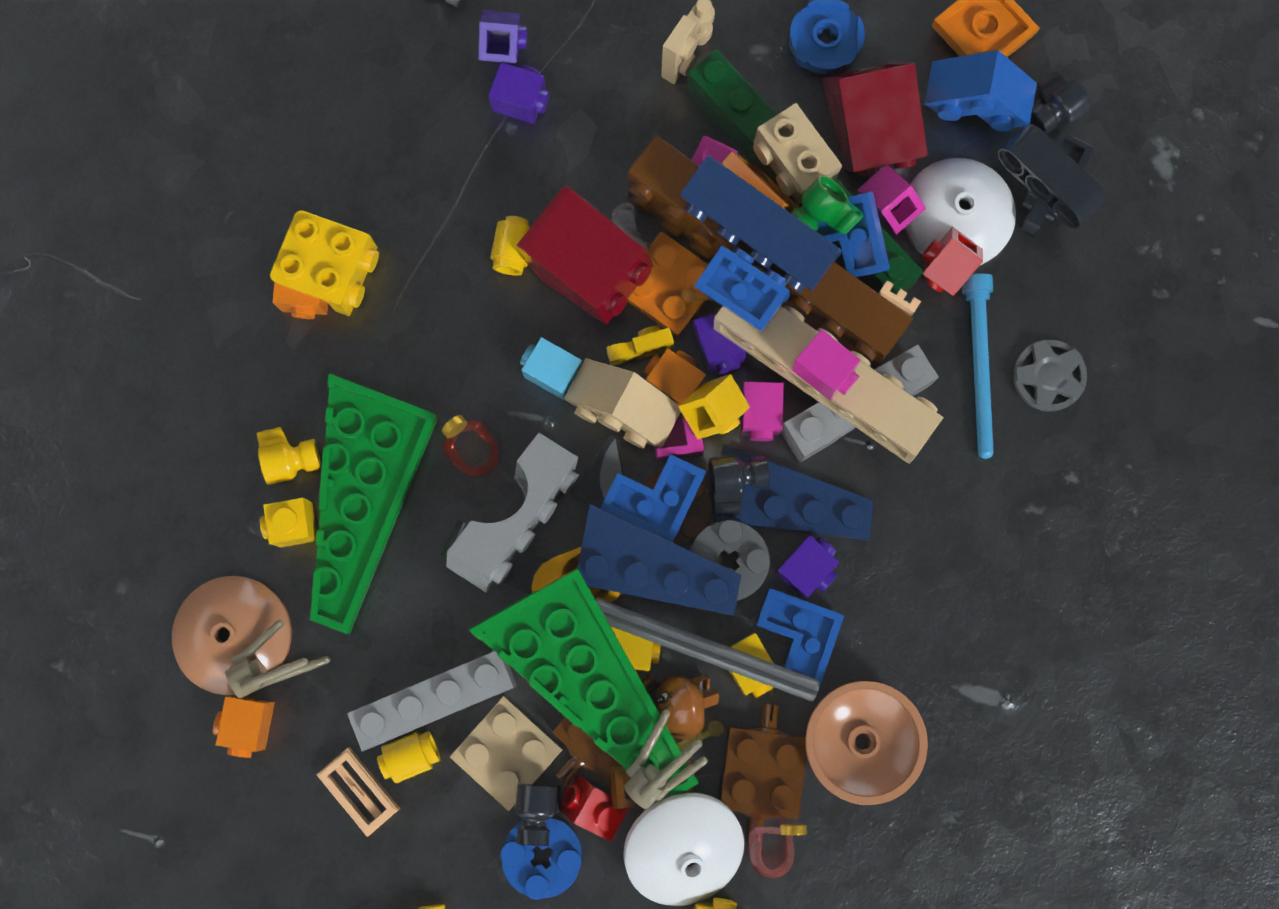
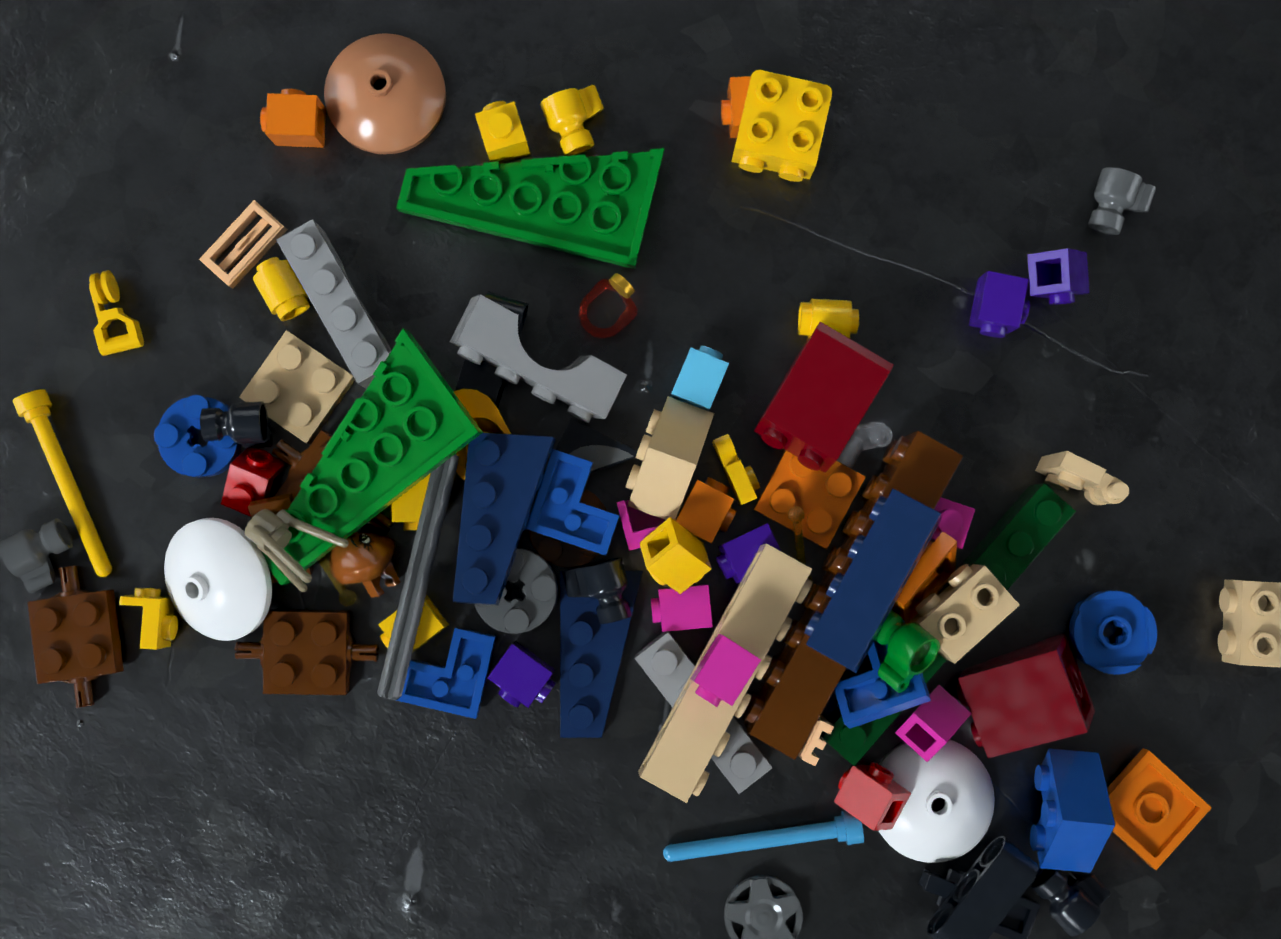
camera: 85 degrees right, 5 degrees up
dark tan plant [225,619,331,699] -> none
blue bracket [694,246,790,333] -> none
clear red piece [749,824,807,878] -> none
nougat dish [805,681,928,805] -> none

